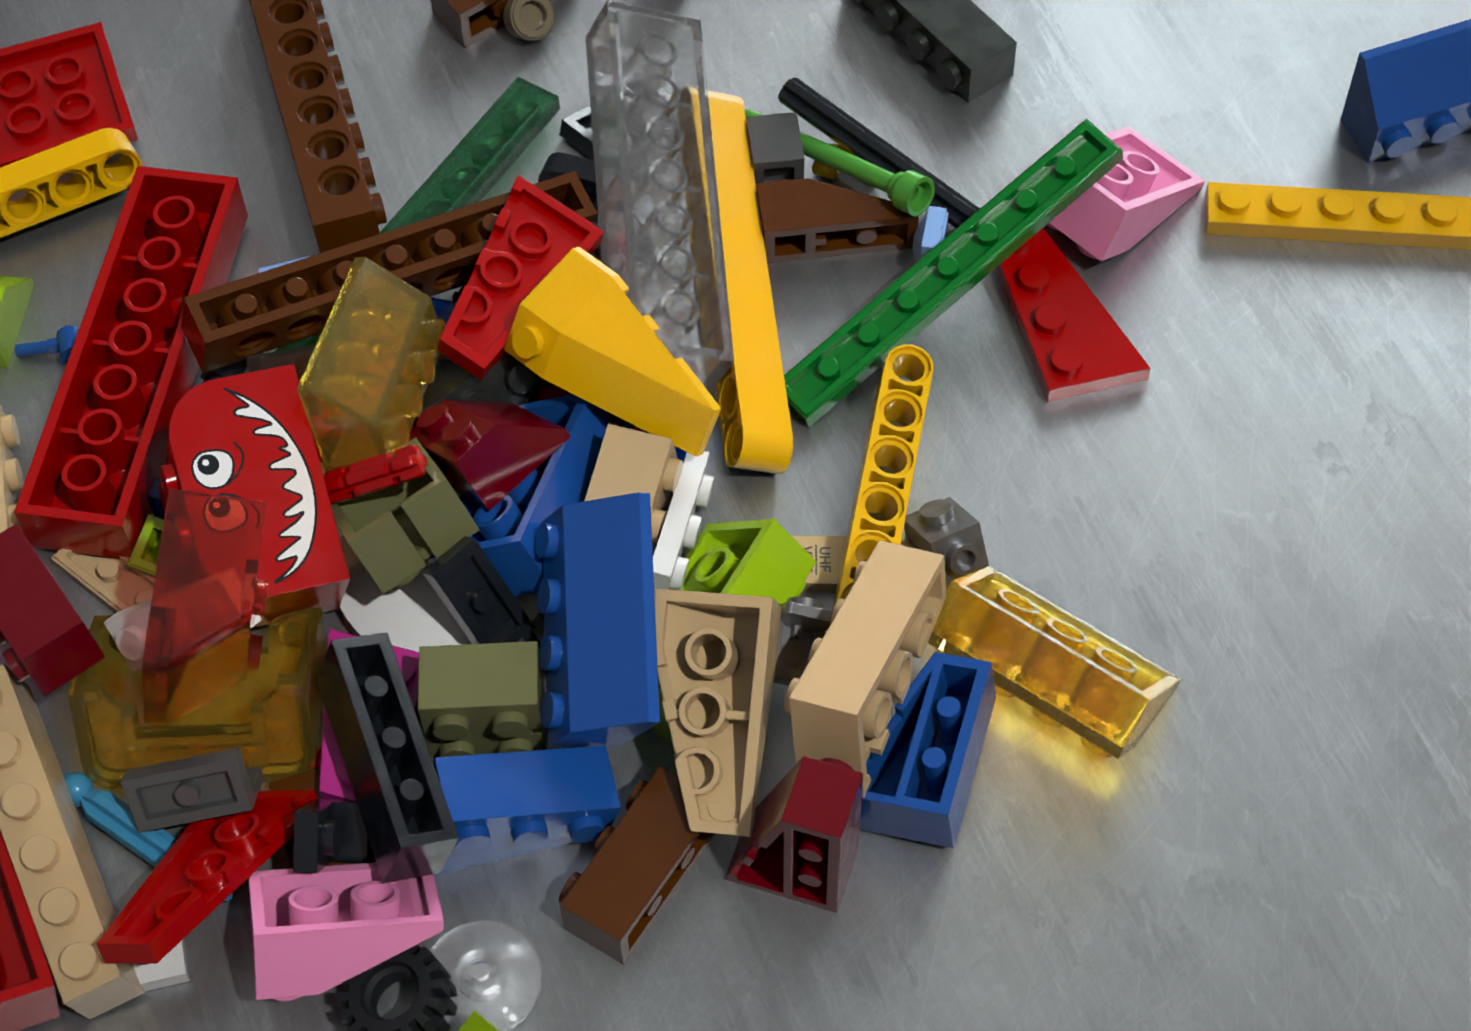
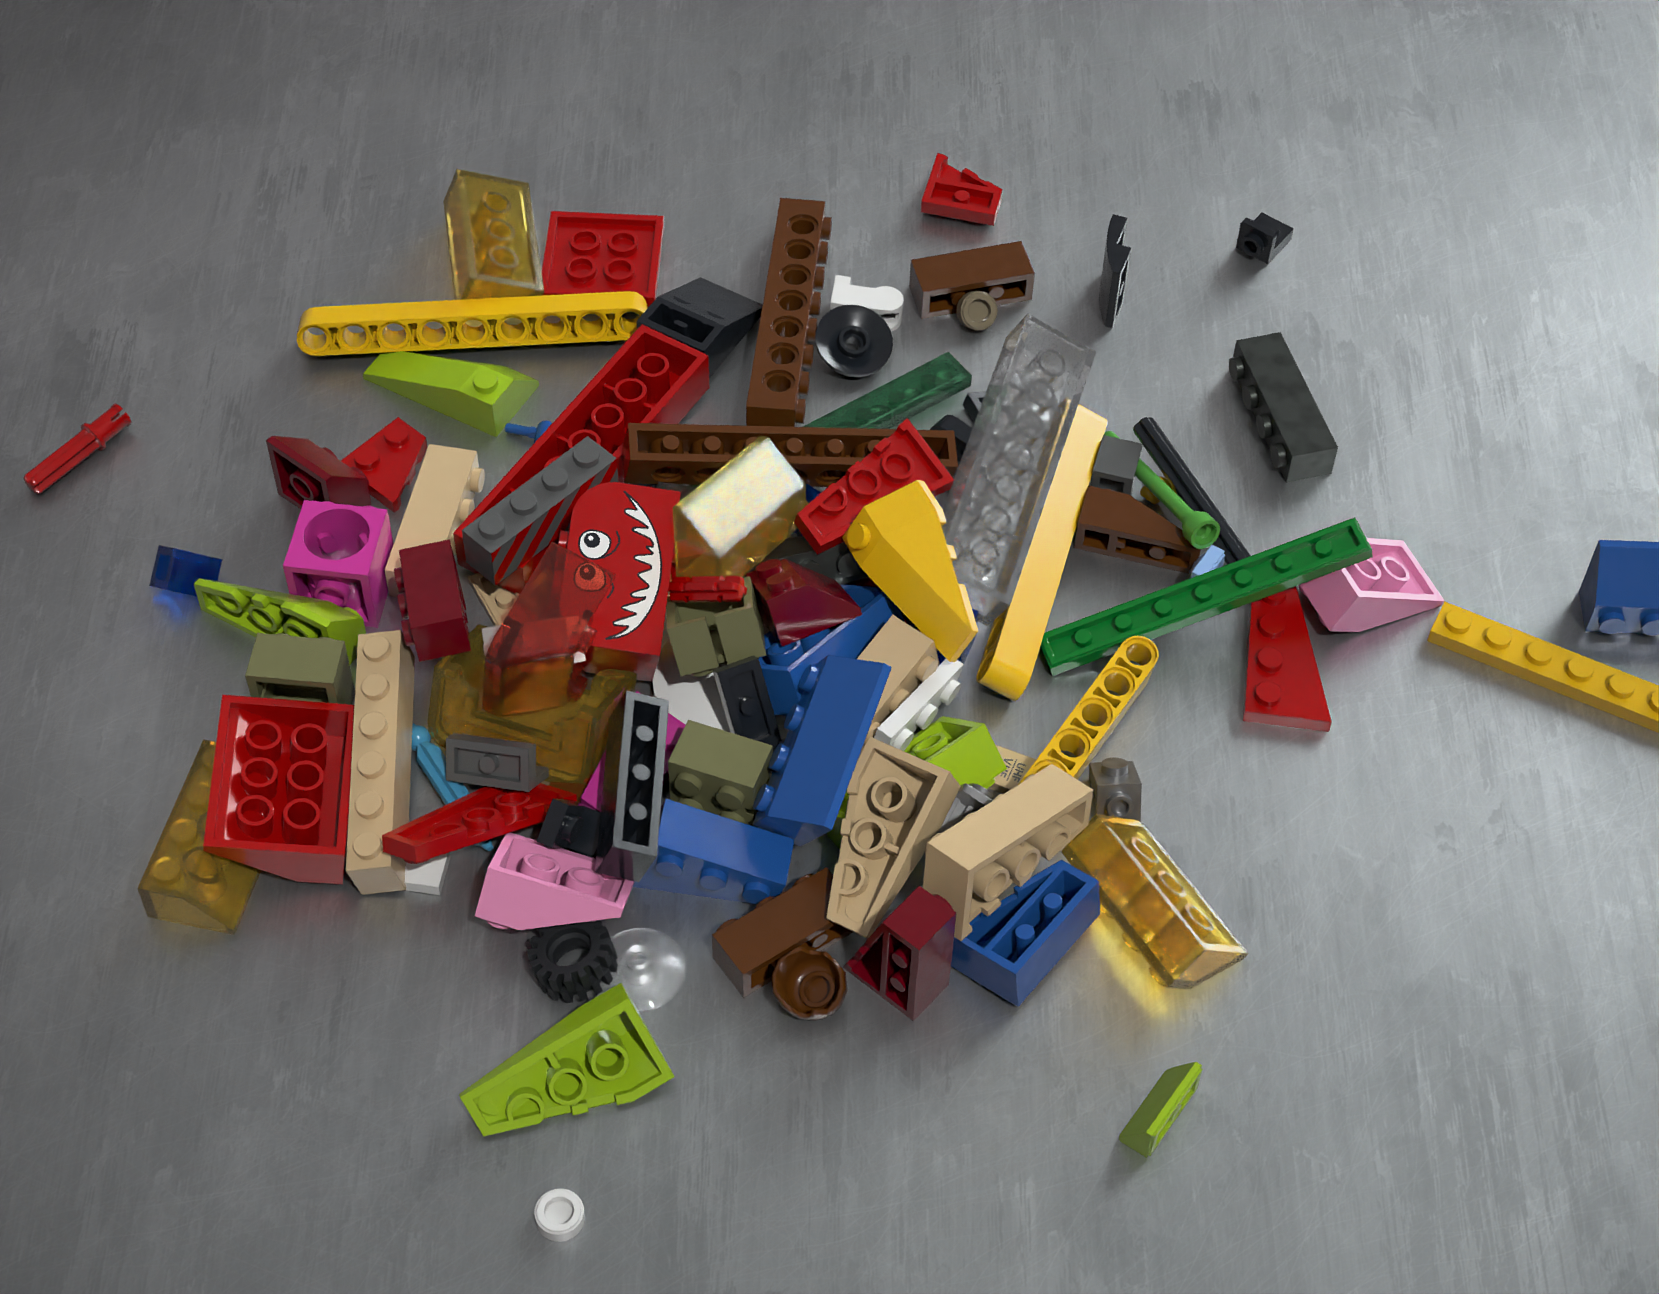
camera: 20 degrees right, 5 degrees down
none -> dark grey brick [462,436,618,586]
none -> black slope [637,277,763,378]
none -> reddish brown hair [772,947,848,1021]
none -> black dish [815,305,893,377]
none -> white leg [830,275,904,331]
none -> lime slope [1119,1062,1203,1158]

